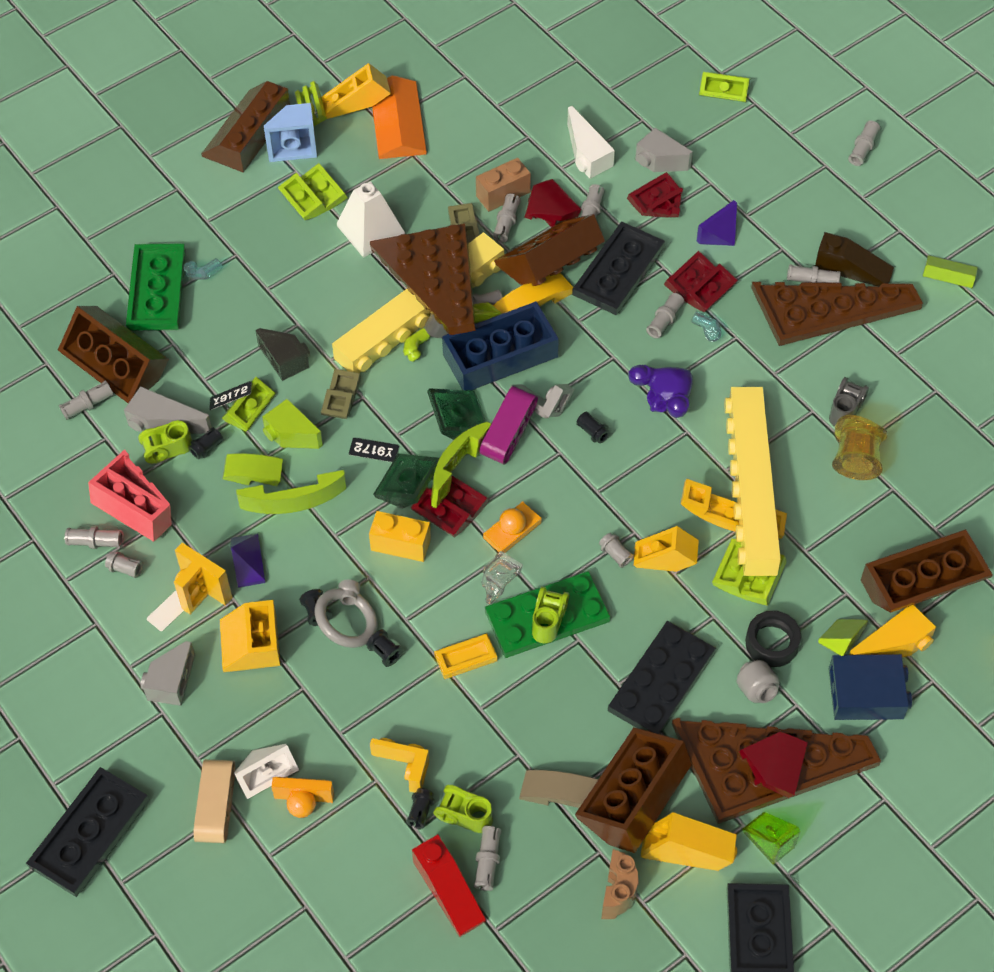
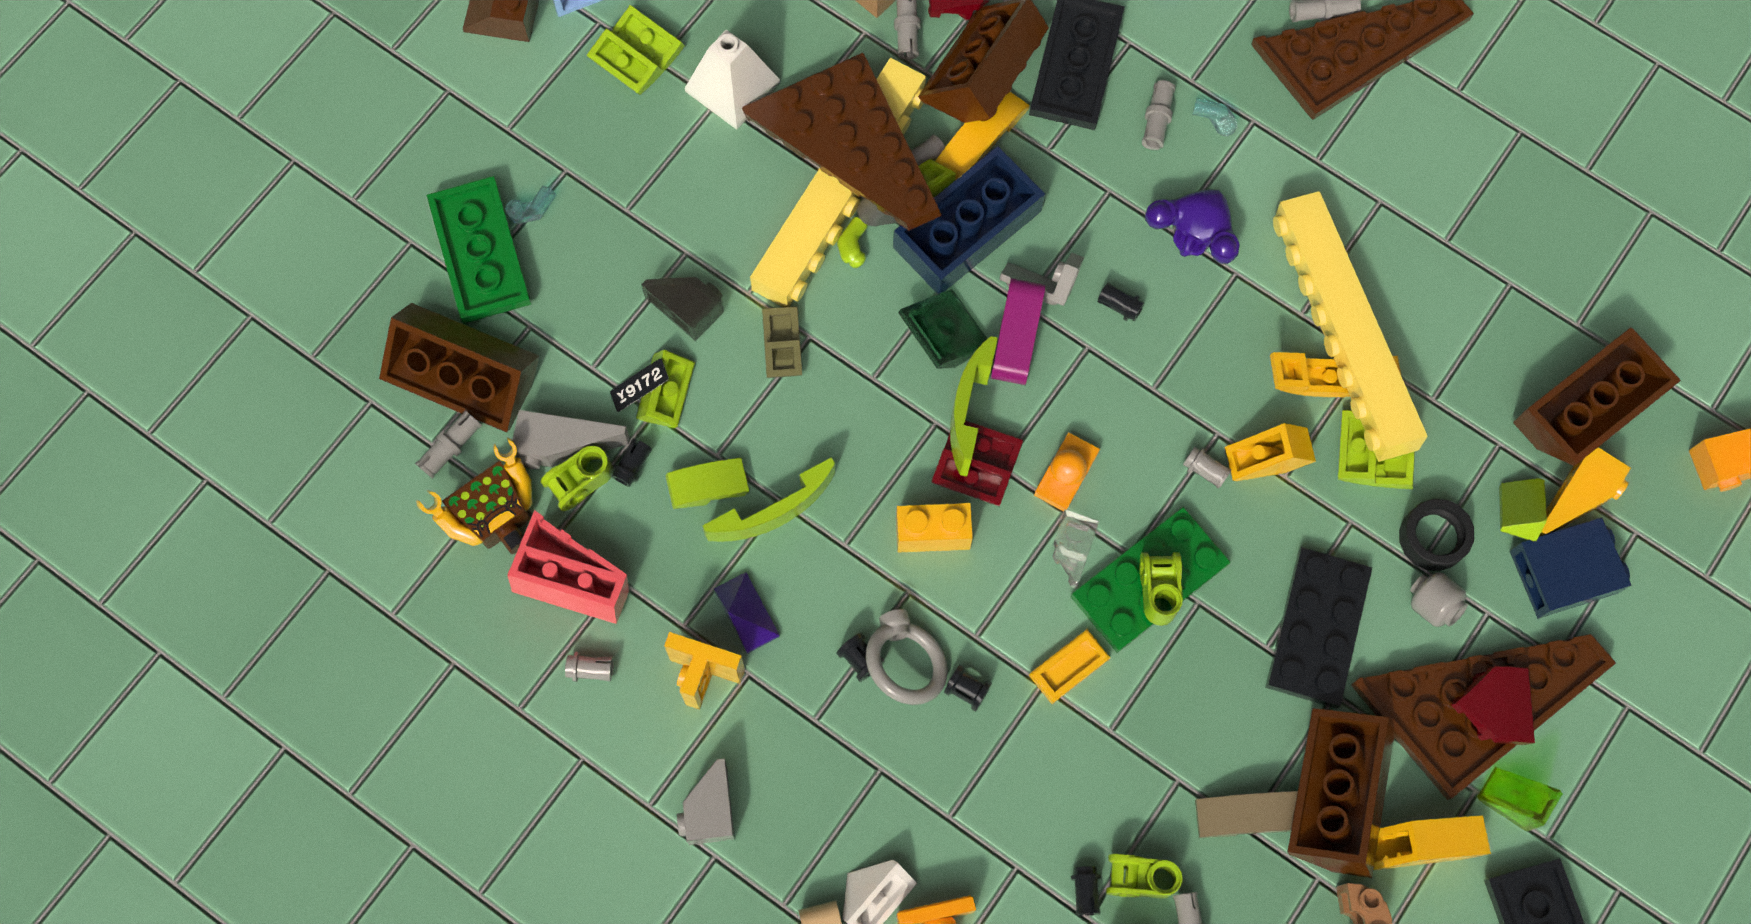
camera: 20 degrees left, 15 degrees up
light grey pin [65,527,123,549] -> none
white sticker [147,591,184,631] -> none
yellow slope [220,600,280,672] -> none
lime slope [262,399,323,449] -> none
black sticker [348,438,399,462] -> none
yellow bracket [370,738,429,793] -> none
clear green slope [373,453,440,509] -> none
olive slope [448,203,479,243] -> none
dark red slope [664,251,738,312] -> none
dark grey piece [829,377,869,428] -> none
clear yellow hat [832,415,888,480] -> none
none -> torso [416,437,532,554]

